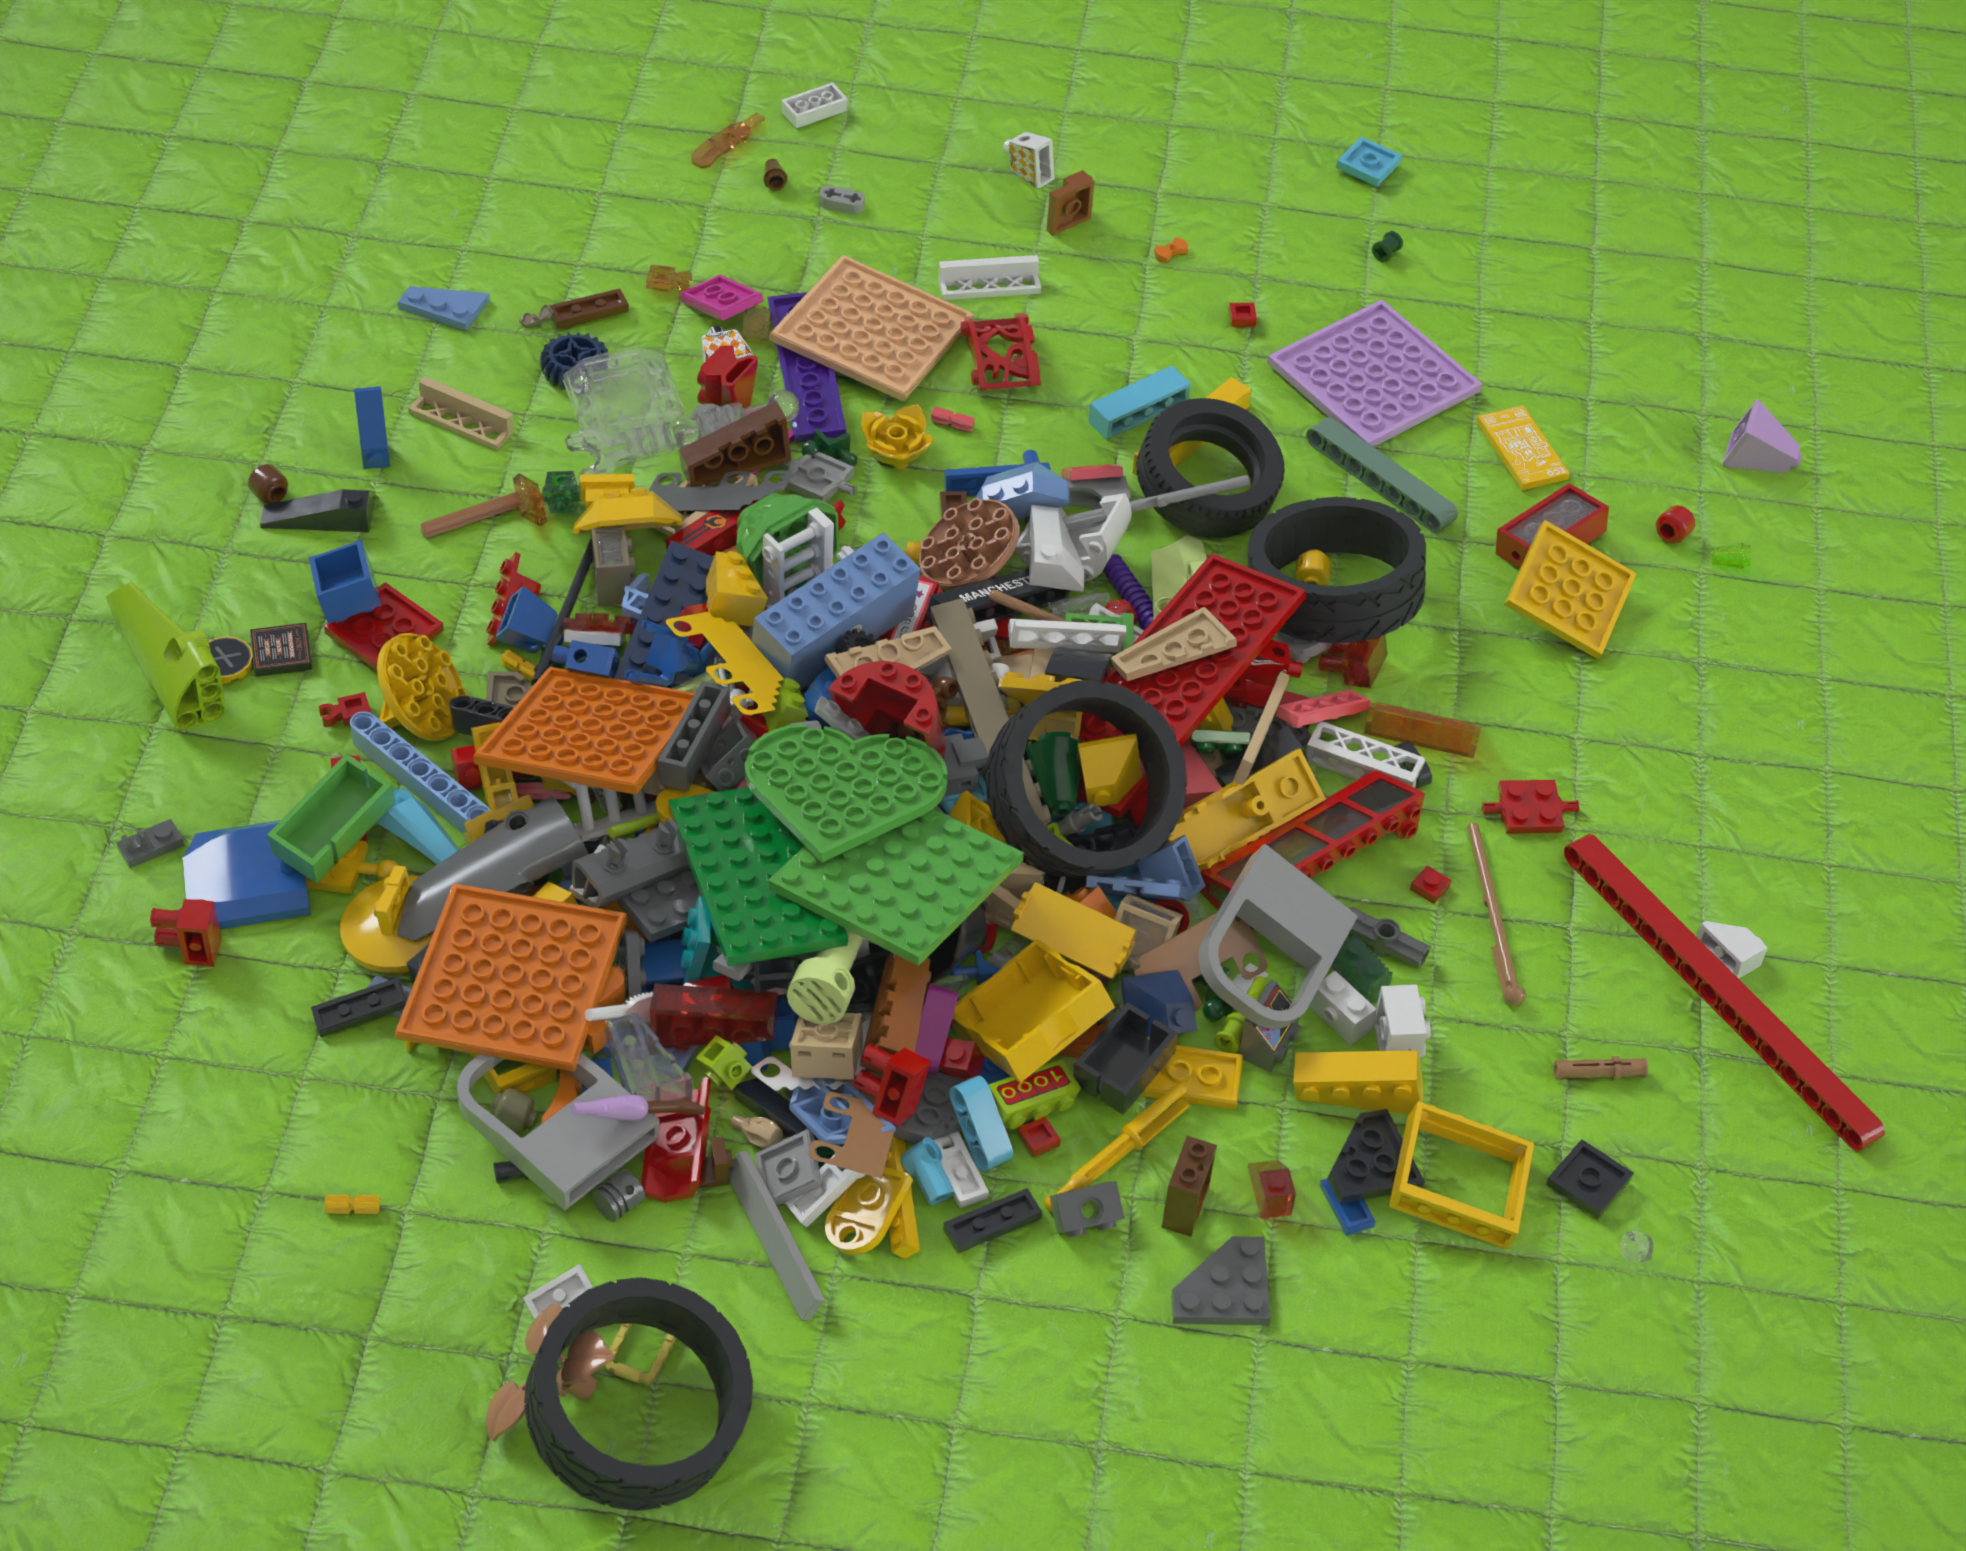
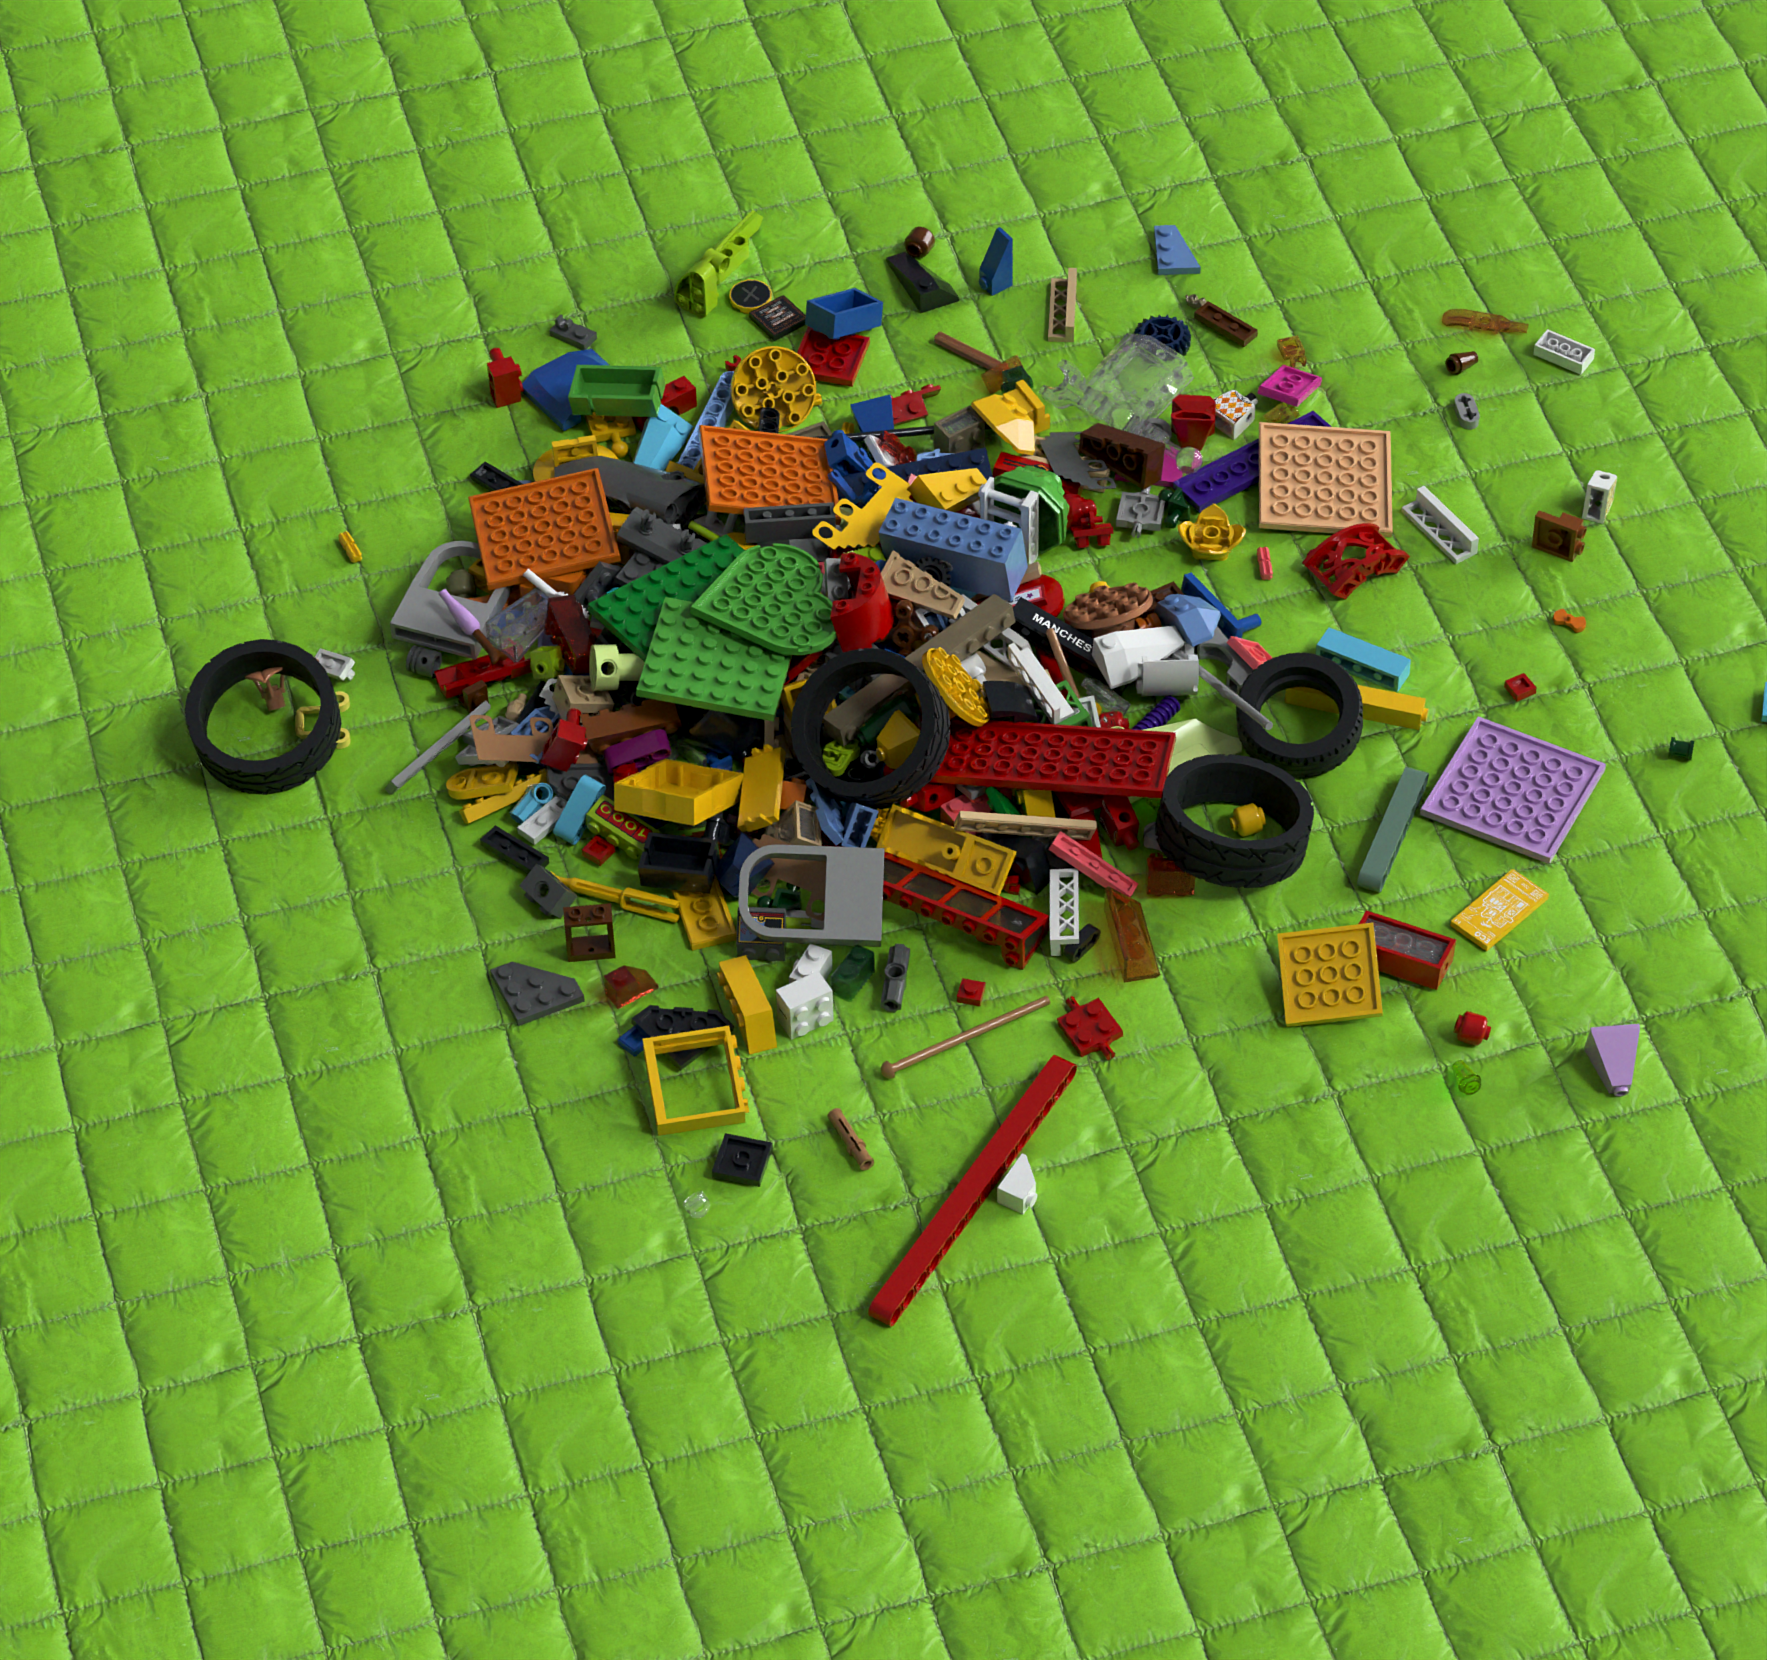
camera: 70 degrees right, 0 degrees up
tan wing [1111,607,1237,681] -> none

